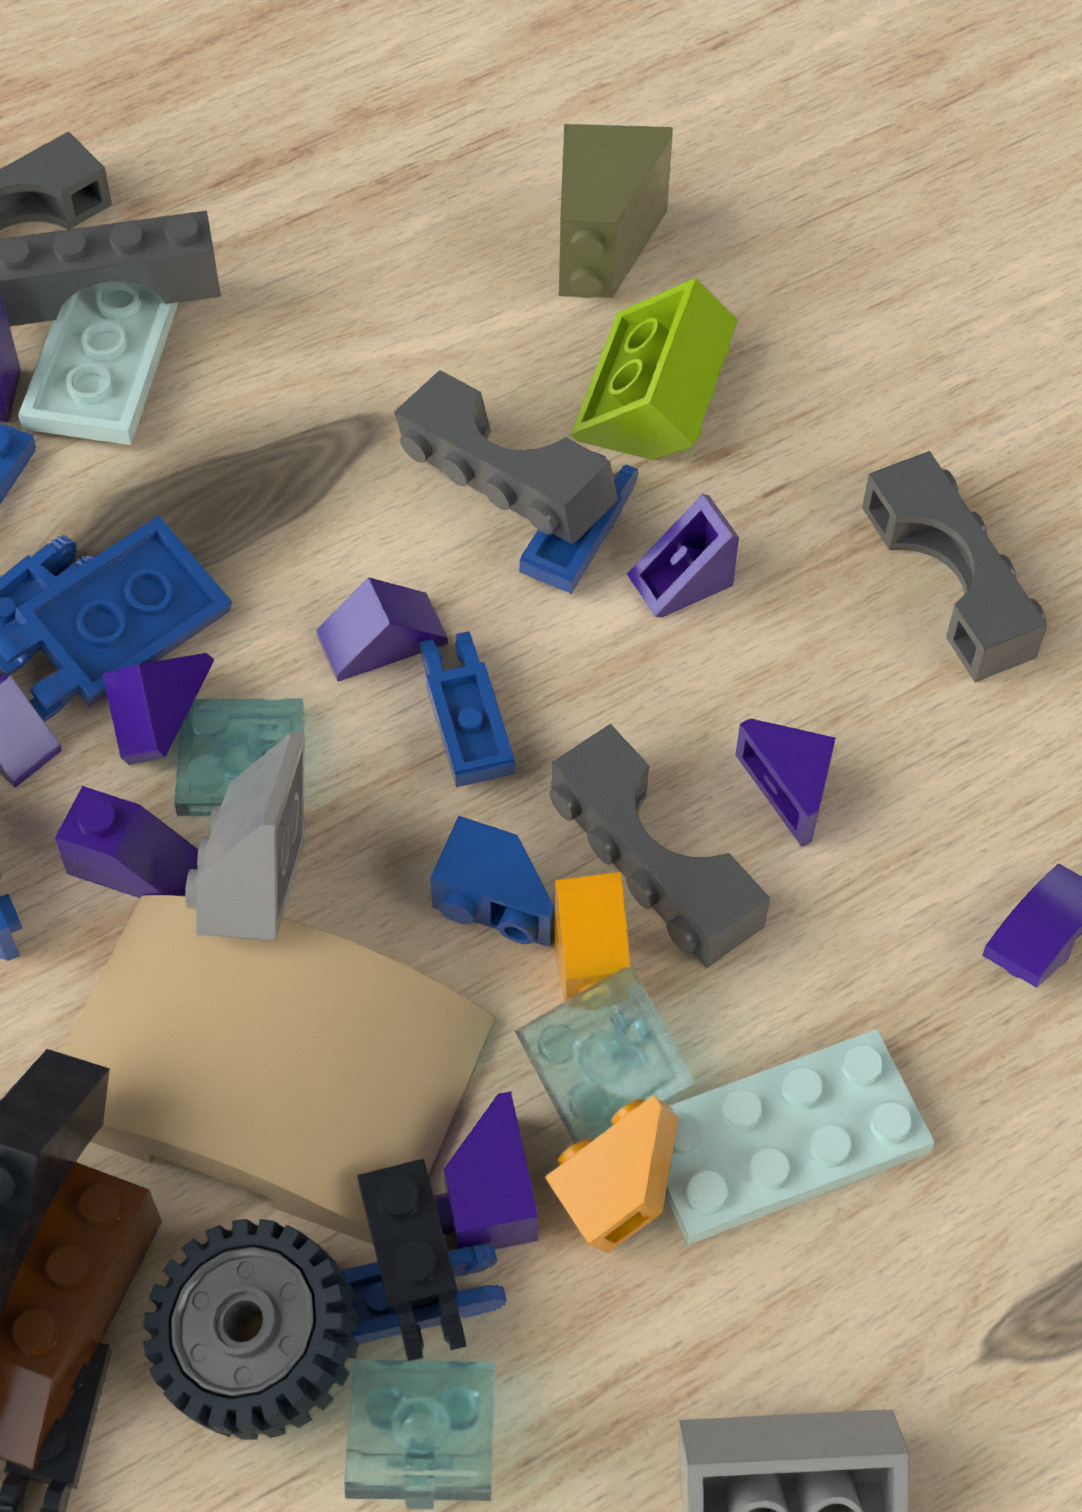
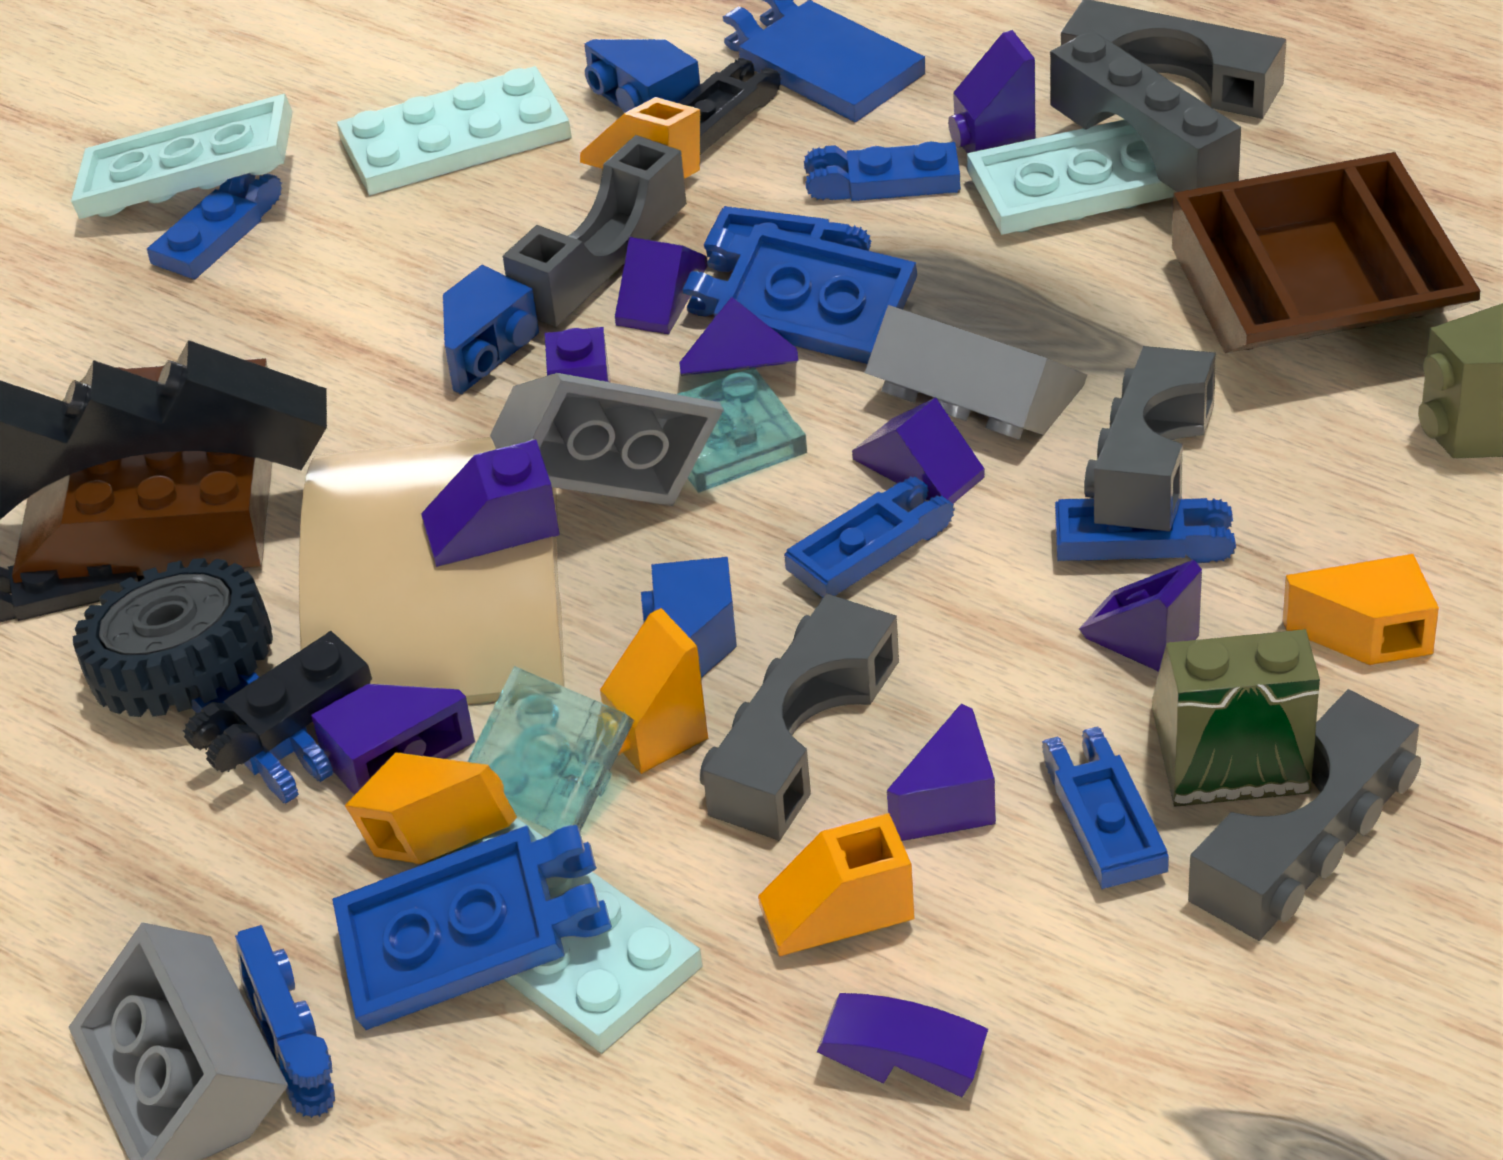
camera: 70 degrees right, 15 degrees down
clear light blue hinge [344,1360,495,1509] -> none
lime slope [570,278,738,460] -> none
none -> blue hinge [235,925,335,1118]
none -> blue tile [332,825,612,1030]
none -> dark purple slope [421,439,560,567]
none -> light orange slope [758,813,915,957]
none -> light grey slope [865,305,1088,440]
none -> blue hinge [1042,726,1169,889]
none -> slope [1152,629,1320,807]
none -> reddish brown slope [1172,152,1481,353]
none -> light orange slope [1282,554,1439,665]

